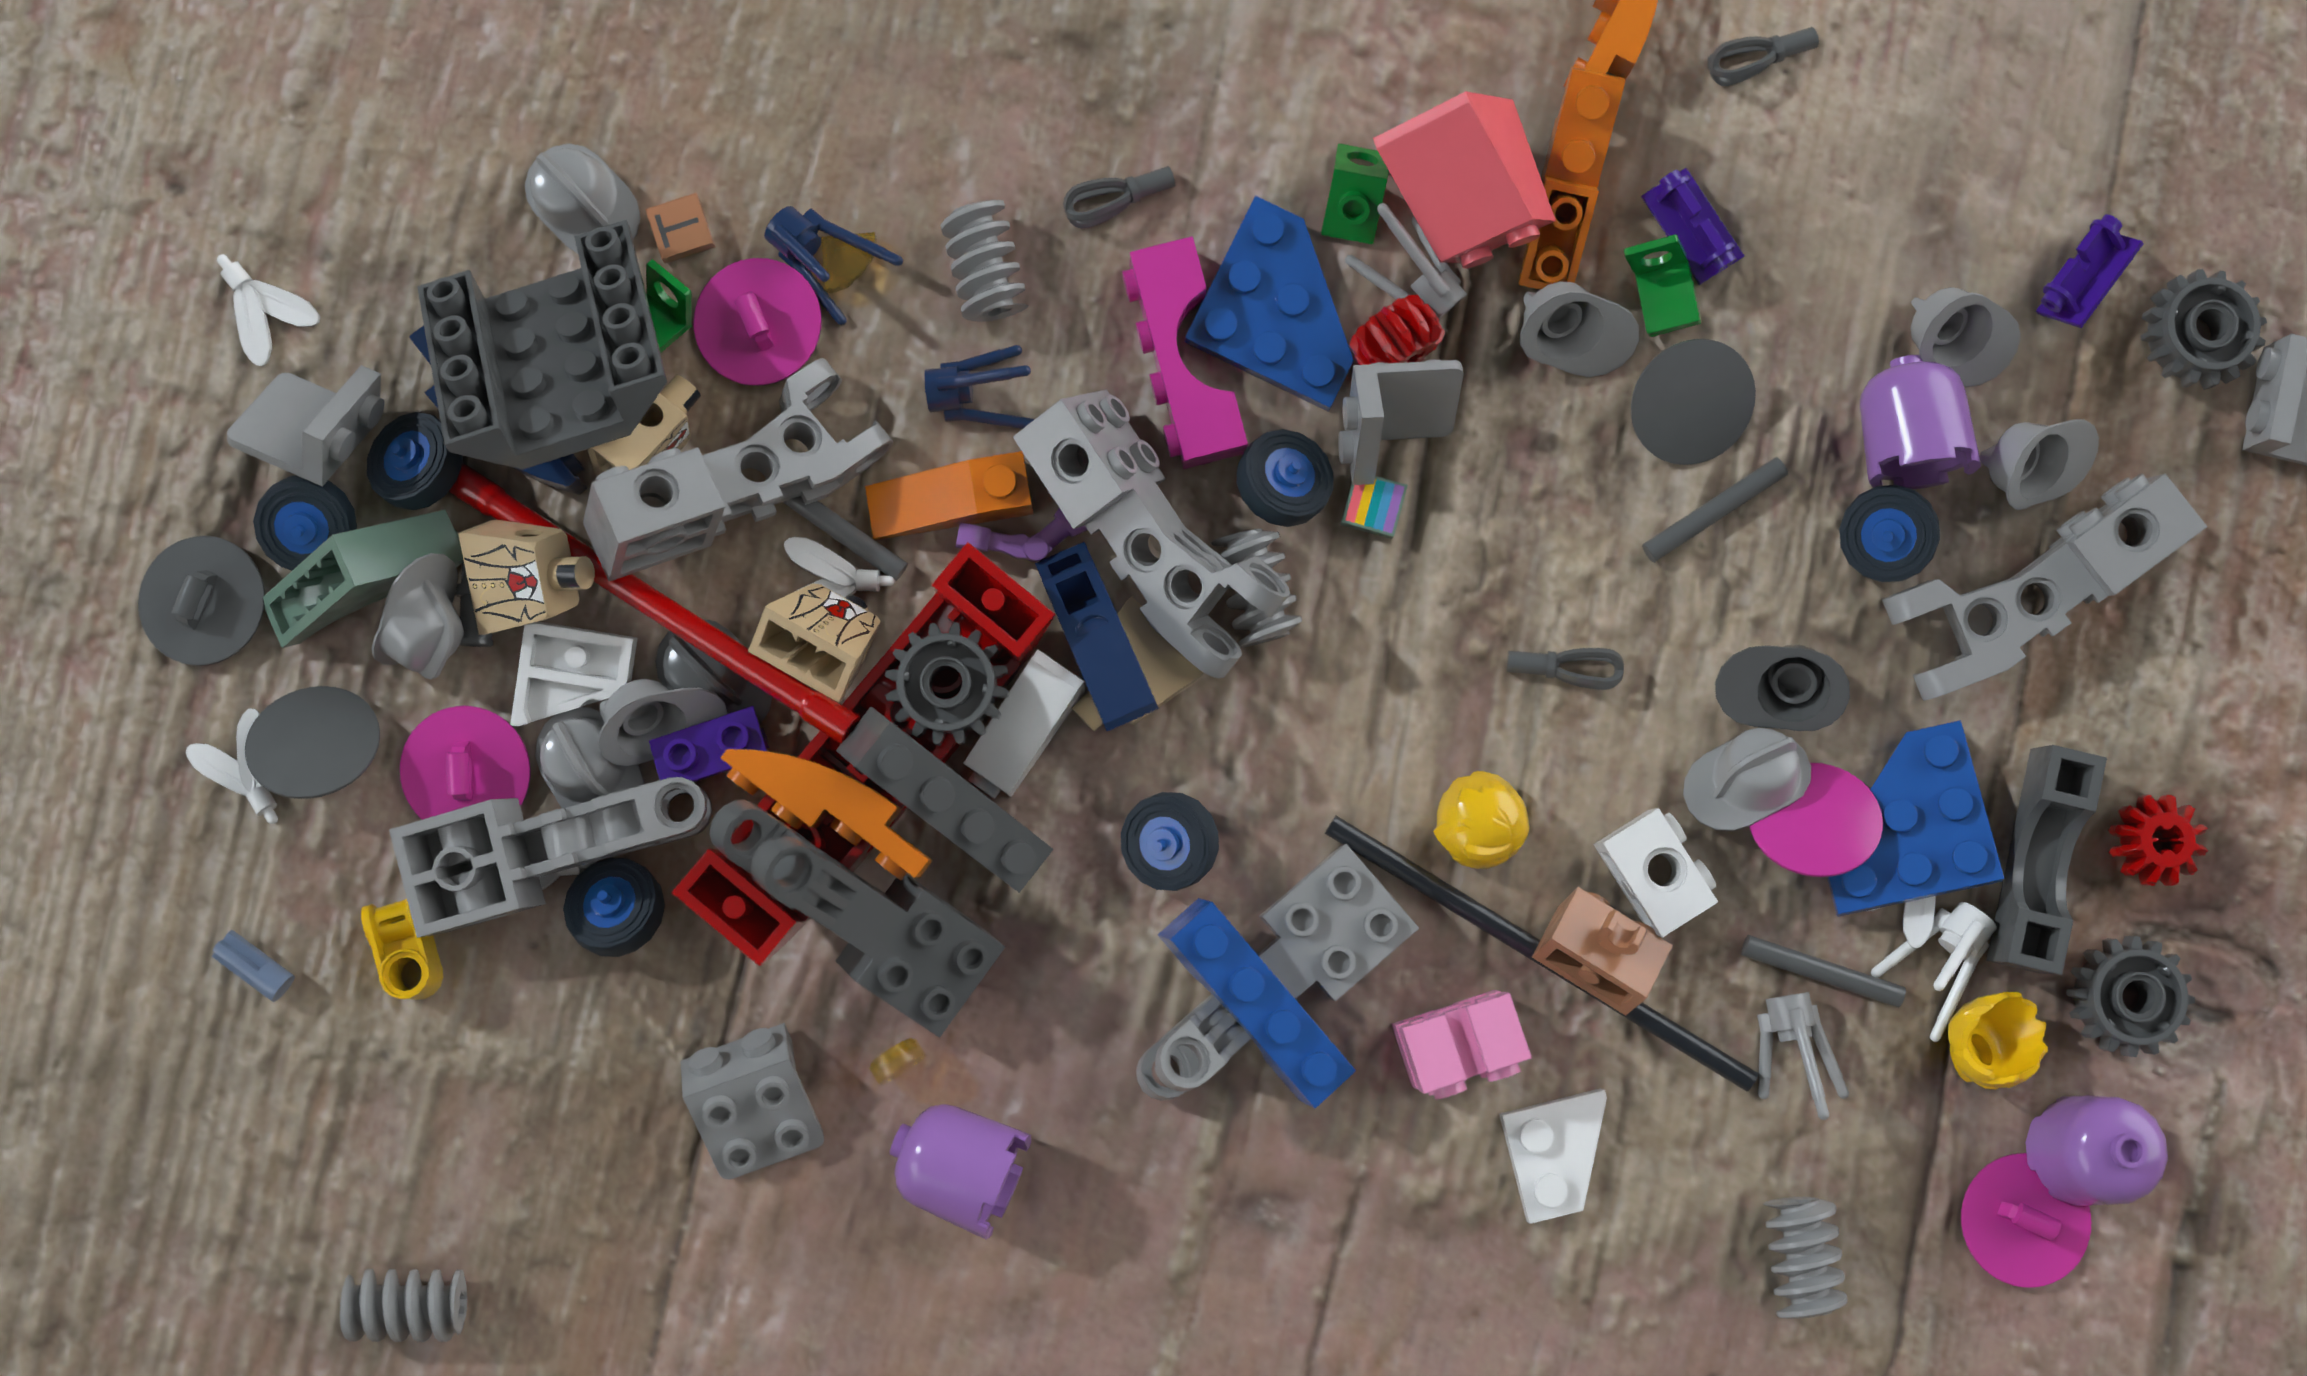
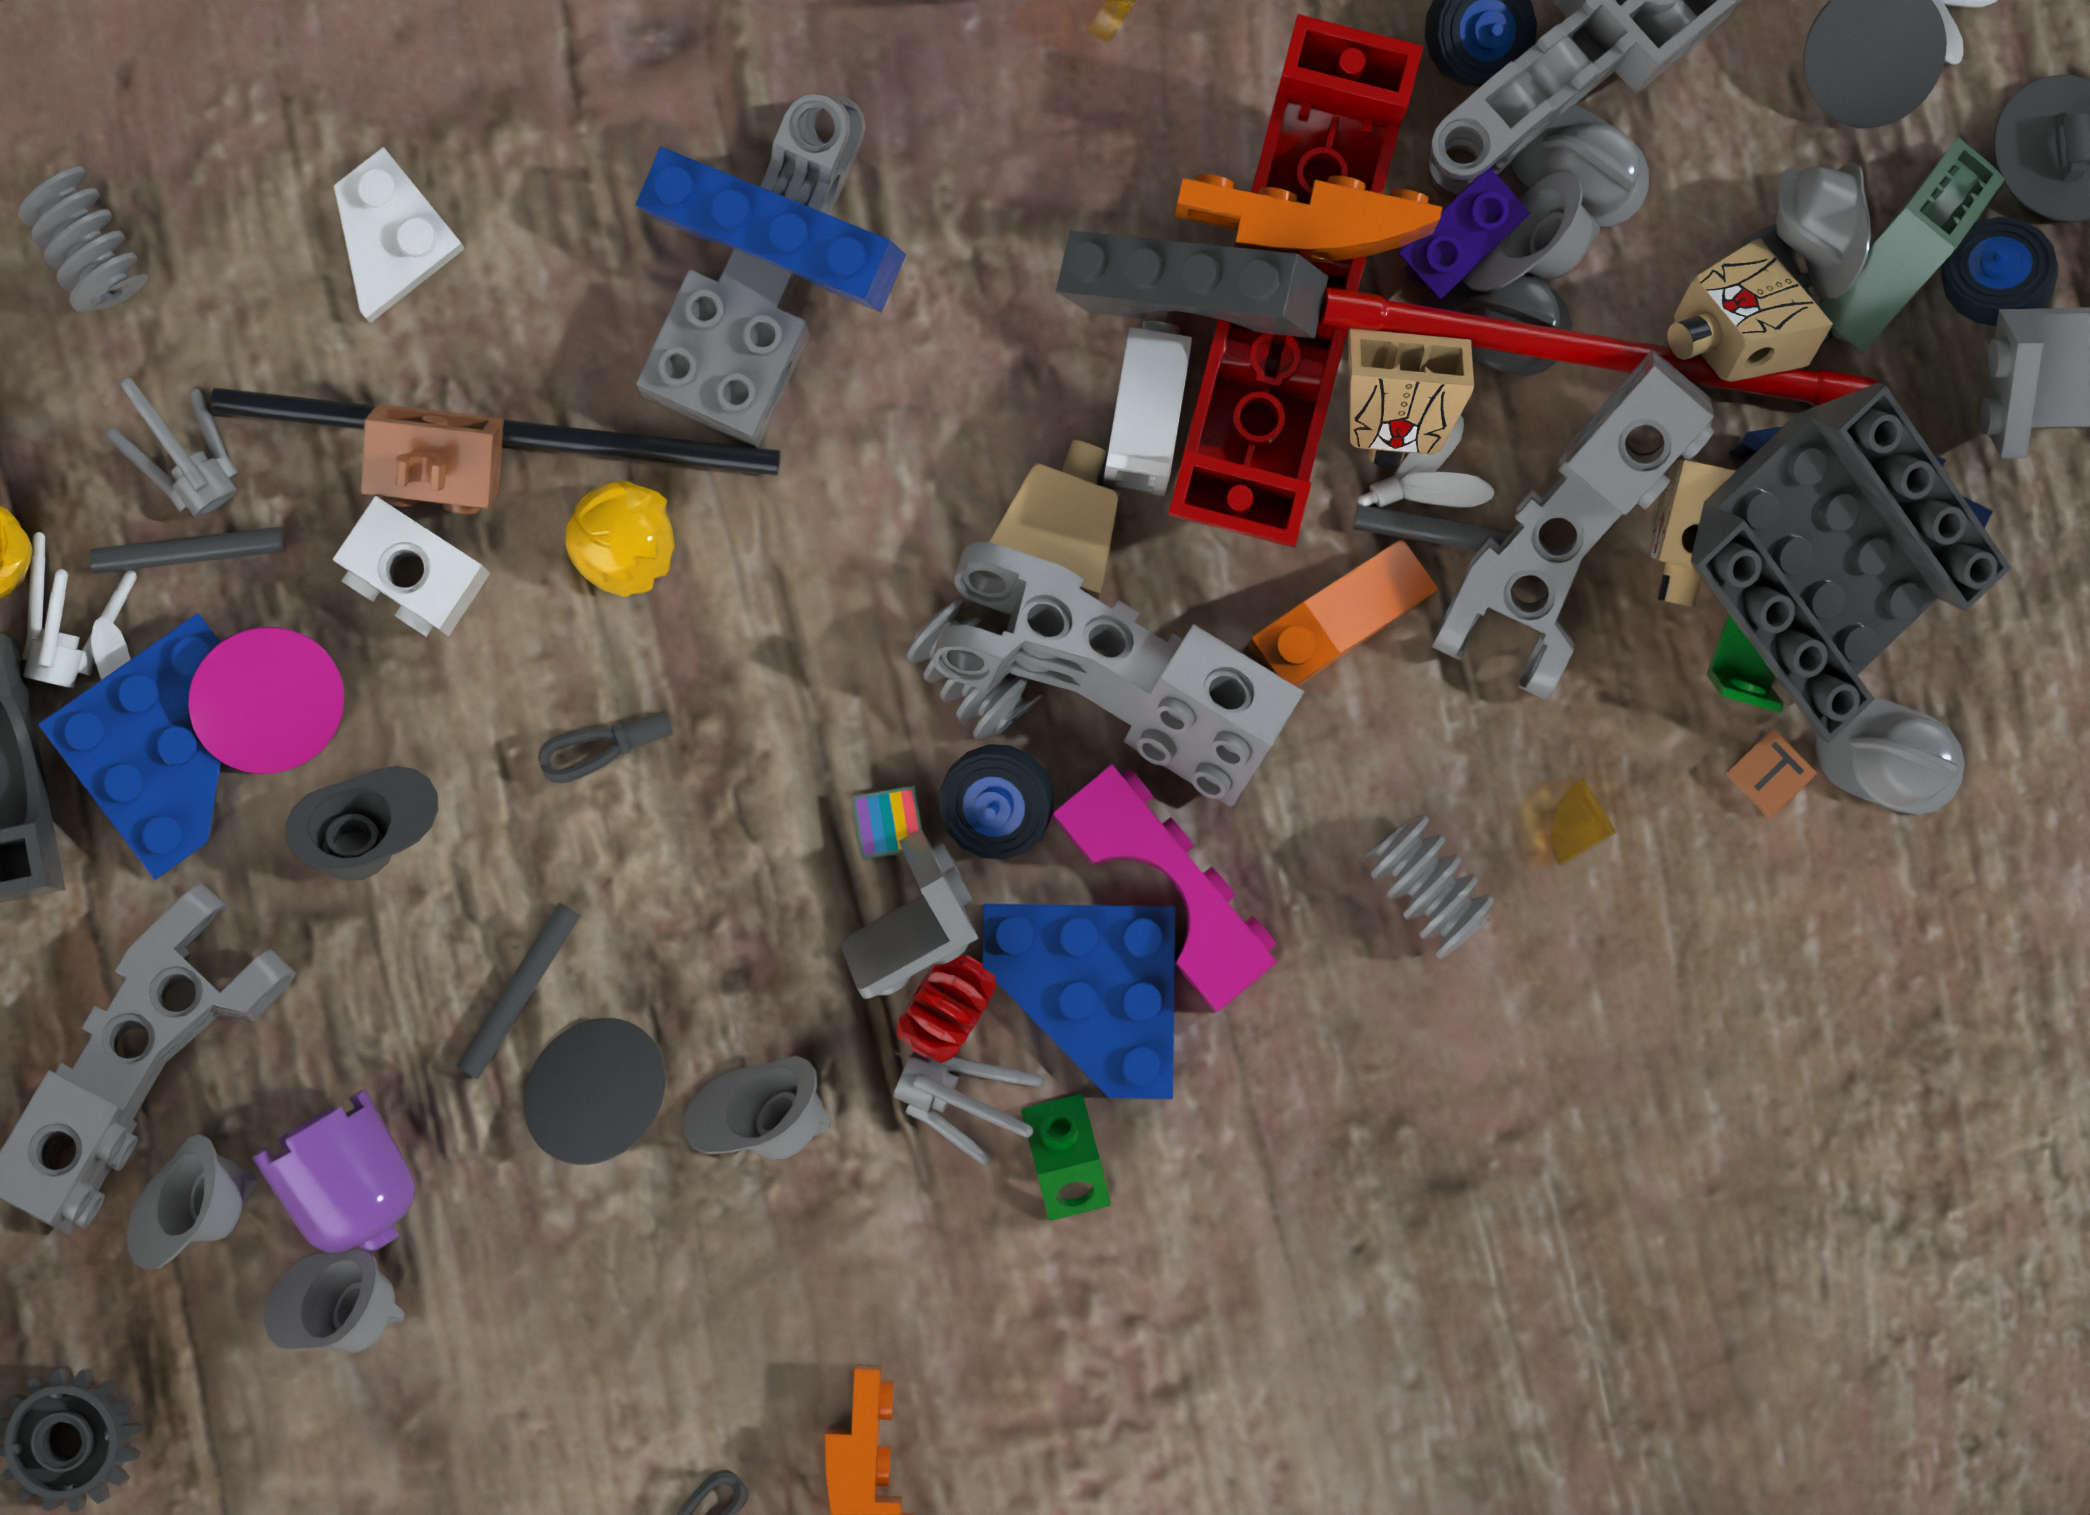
camera: 155 degrees right, 0 degrees up
black wheel [367,412,463,511] -> none
dark pink shield [400,706,531,820] -> none
white wing [510,621,638,726] -> none
dark pink shield [693,258,822,386] -> none
dark grey brick [710,800,1005,1038] -> none
dark blue plant [764,206,903,325] -> none
dark grey gear [885,622,1009,746] -> none
dark blue plant [924,345,1035,429] -> none
medium lavender piece [955,508,1088,562] -> none
dark blue slope [1035,542,1159,732] -> none
dark grey piece [1063,166,1175,229] -> none
black wheel [1121,792,1219,891] -> none
coral slope [1373,91,1556,269] -> none
bright pink brick [1391,990,1532,1099] -> none
orange slope [1518,66,1626,290] -> none
green bracket [1623,234,1702,337] -> none
dark purple hinge [1641,168,1745,285] -> none
light grey piece [1683,728,1811,831] -> none
black wheel [1839,484,1940,582] -> none
dark purple hinge [2036,214,2144,328] -> none

